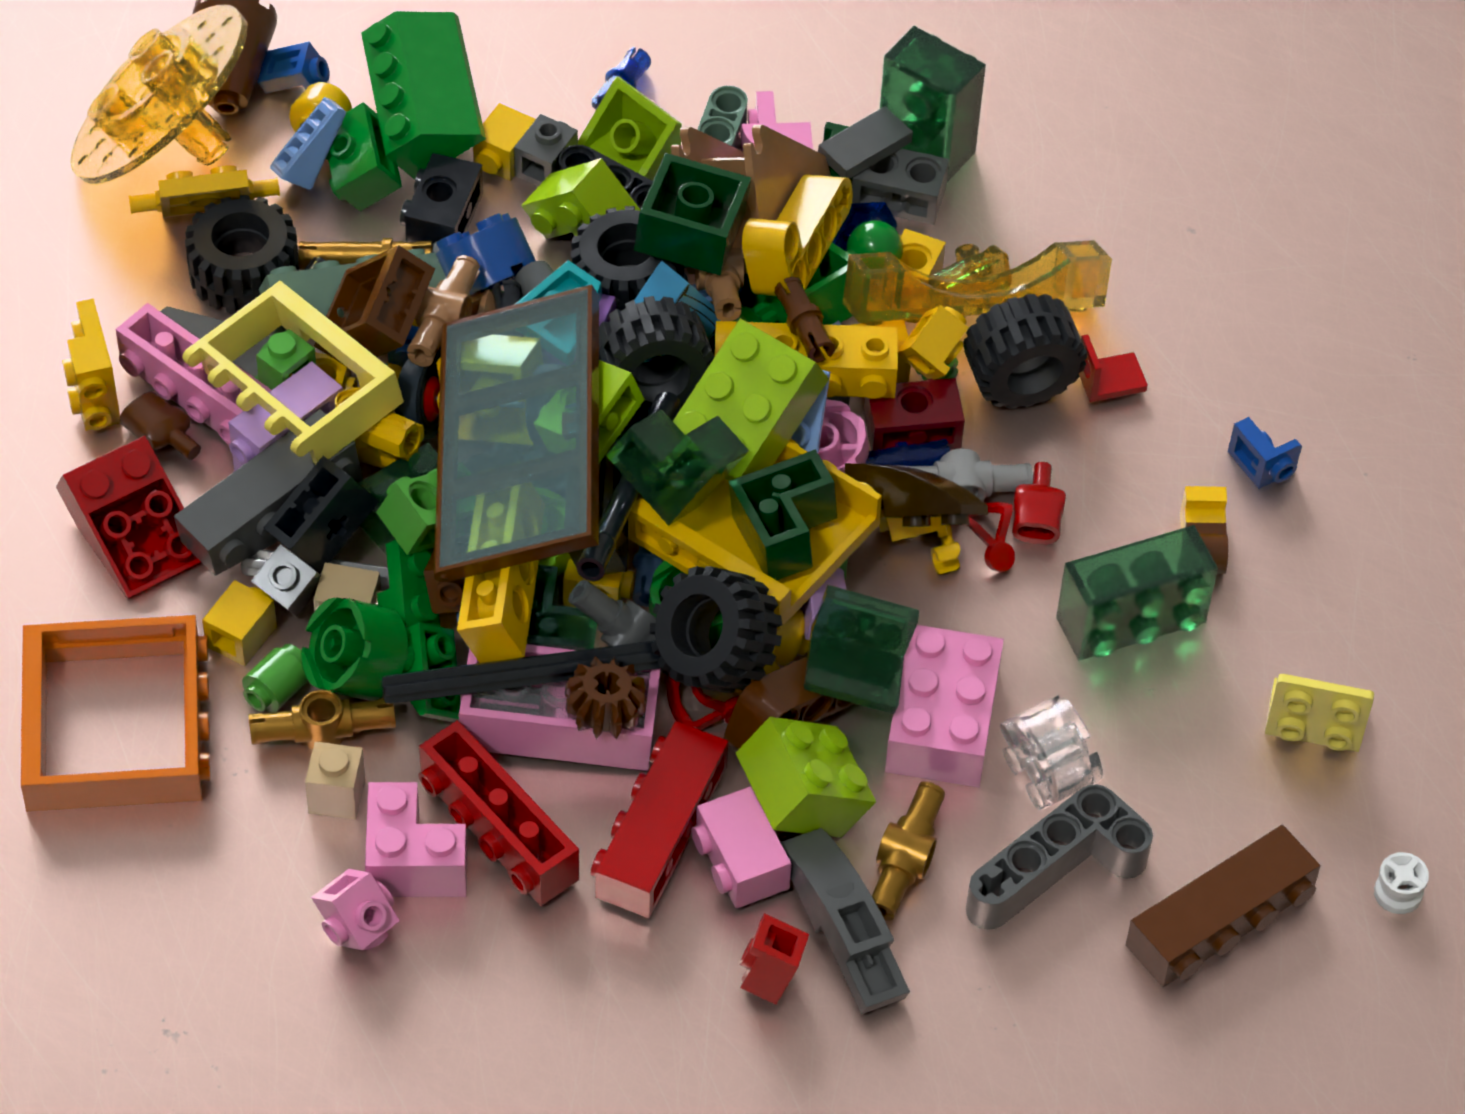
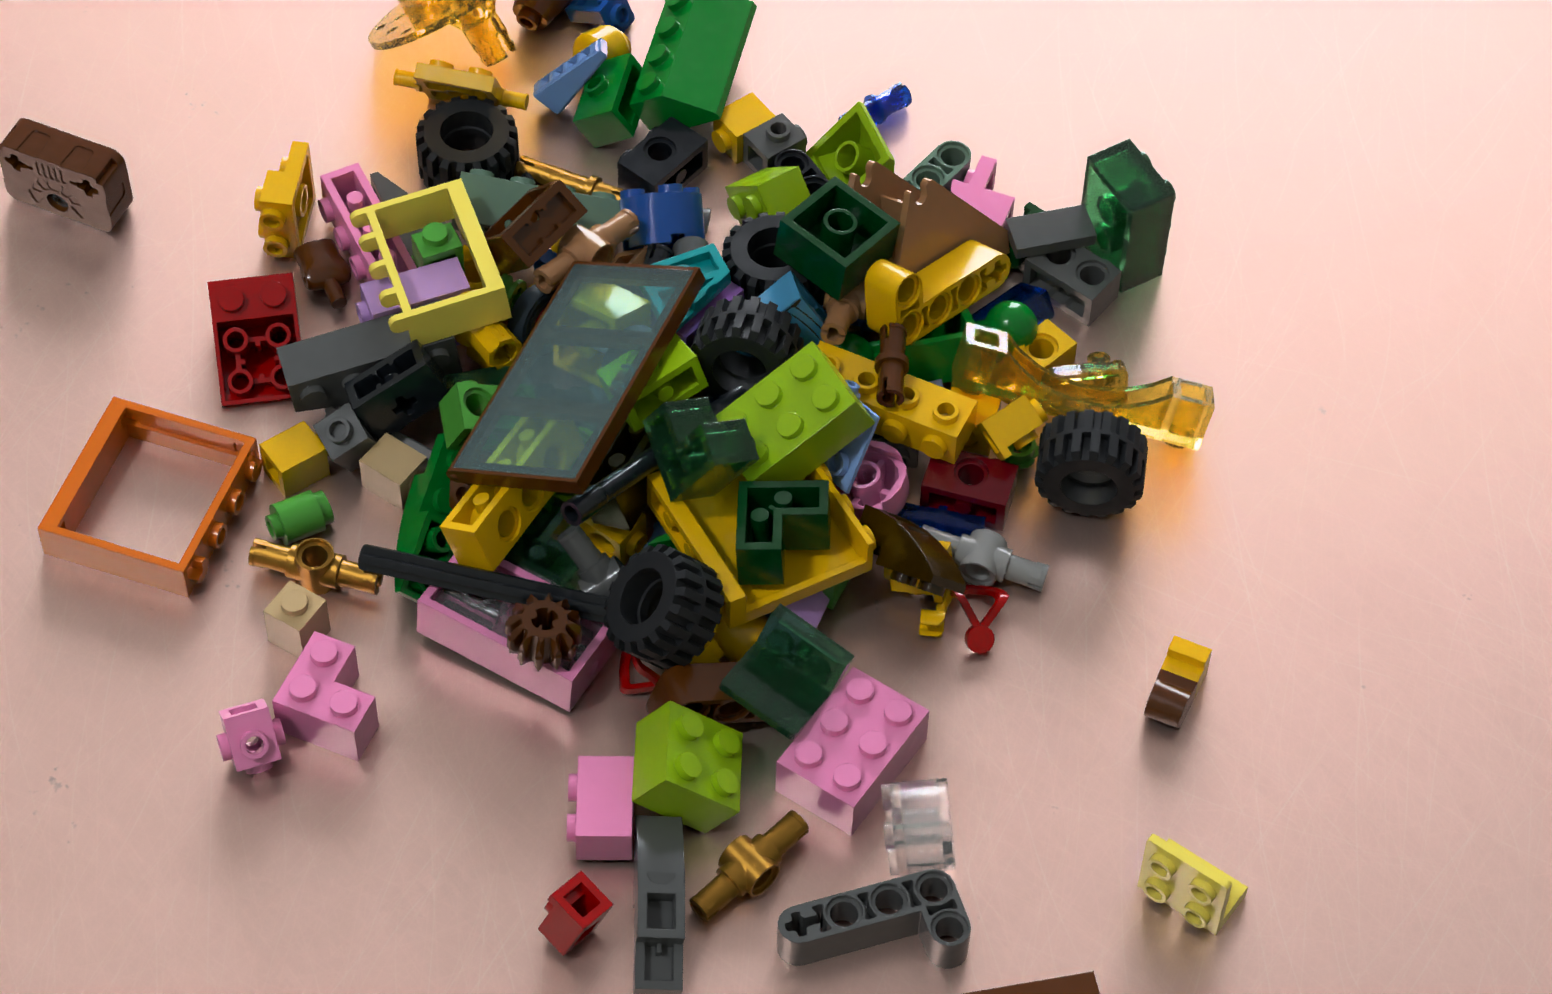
camera: 25 degrees right, 0 degrees up
green brick [301,597,414,701] -> none
red brick [418,720,579,906] -> none
red brick [590,721,729,918] -> none
red piece [1012,462,1066,545] -> none
clear green brick [1056,525,1218,661] -> none
red bracket [1078,334,1148,402] -> none
blue bracket [1227,417,1302,489] -> none

